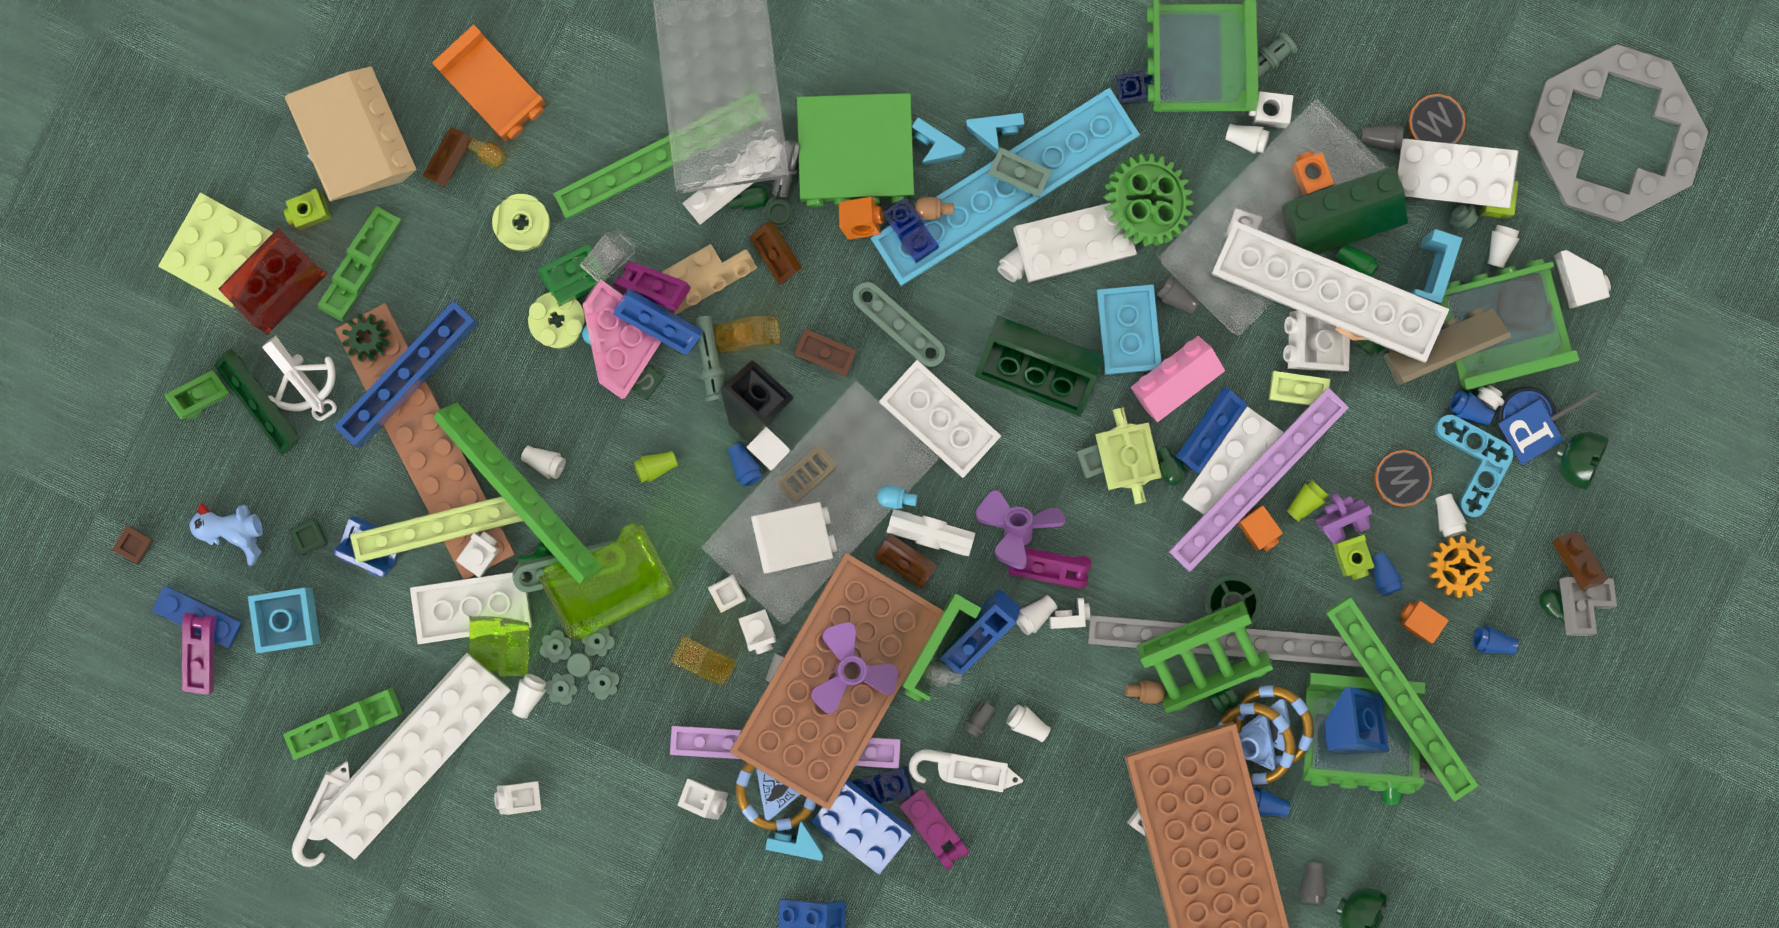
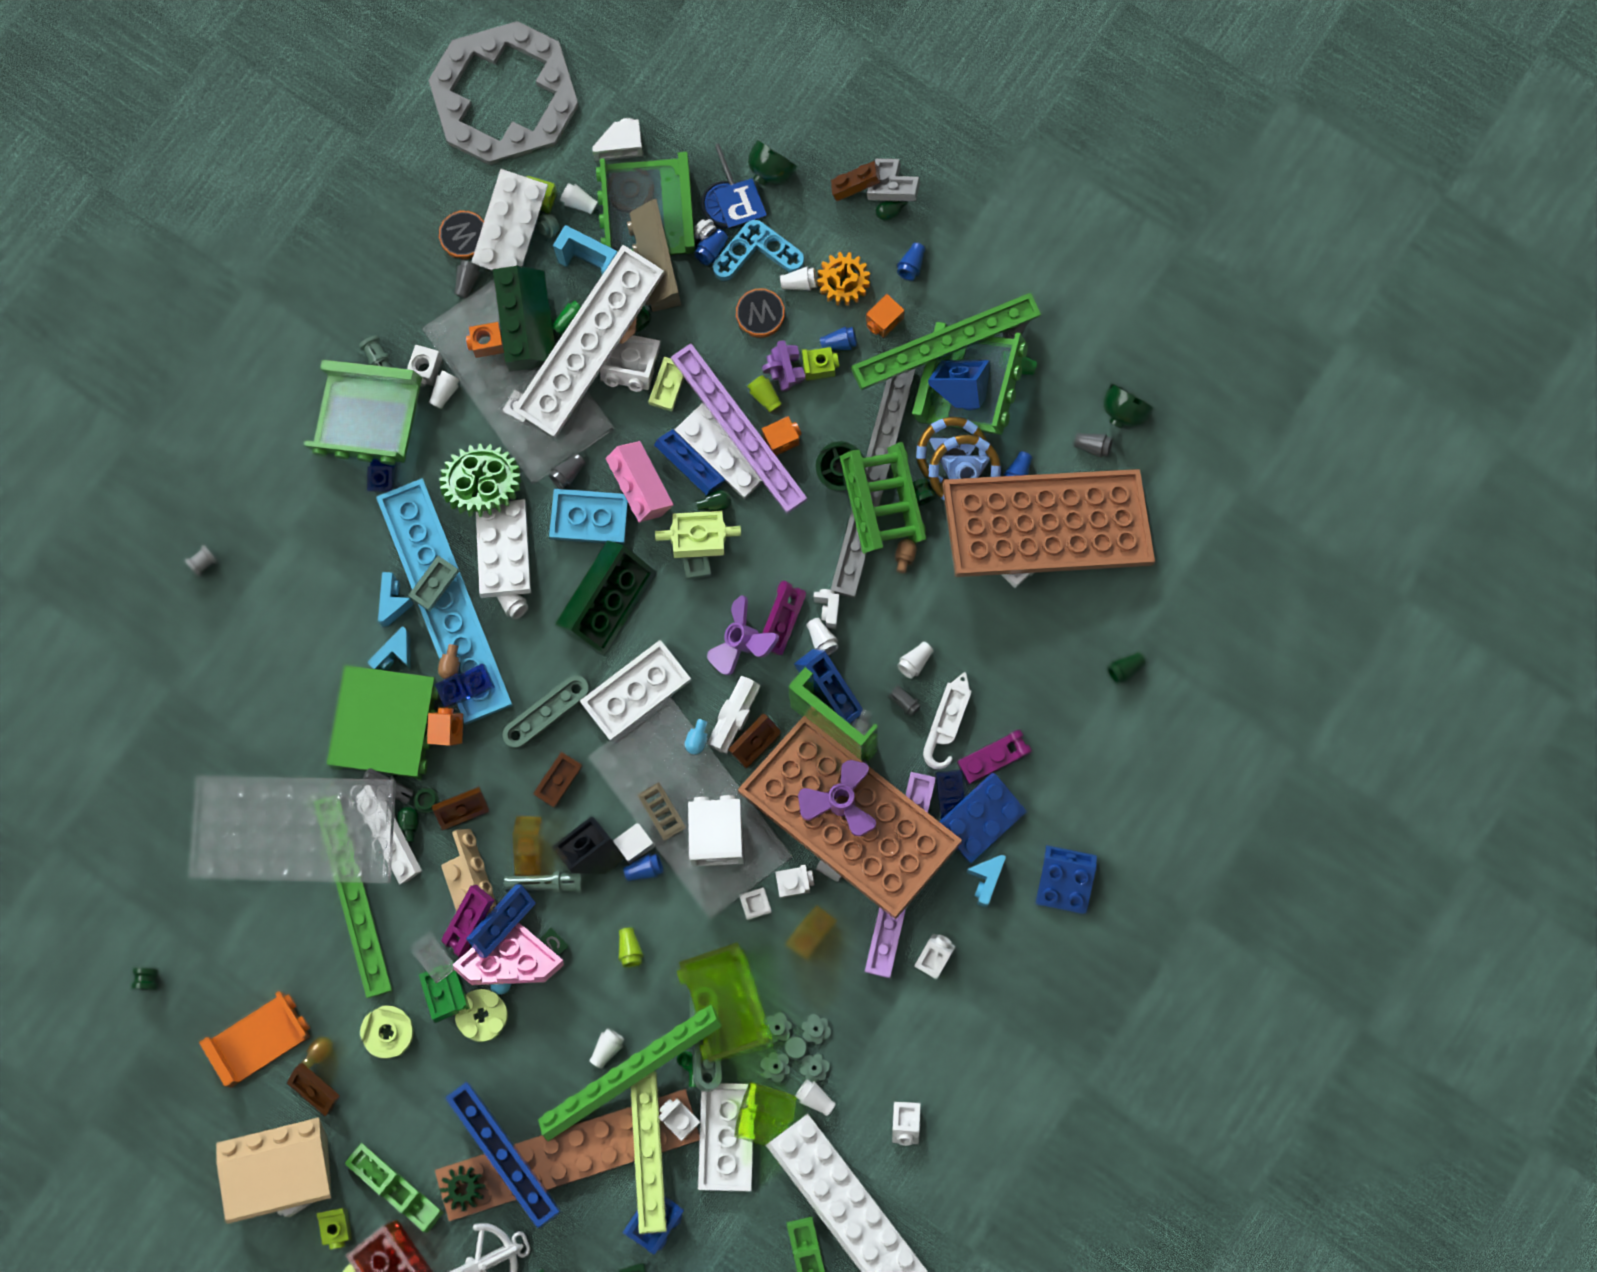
camera: 75 degrees left, 10 degrees down
piece [736,762,816,831] -> none

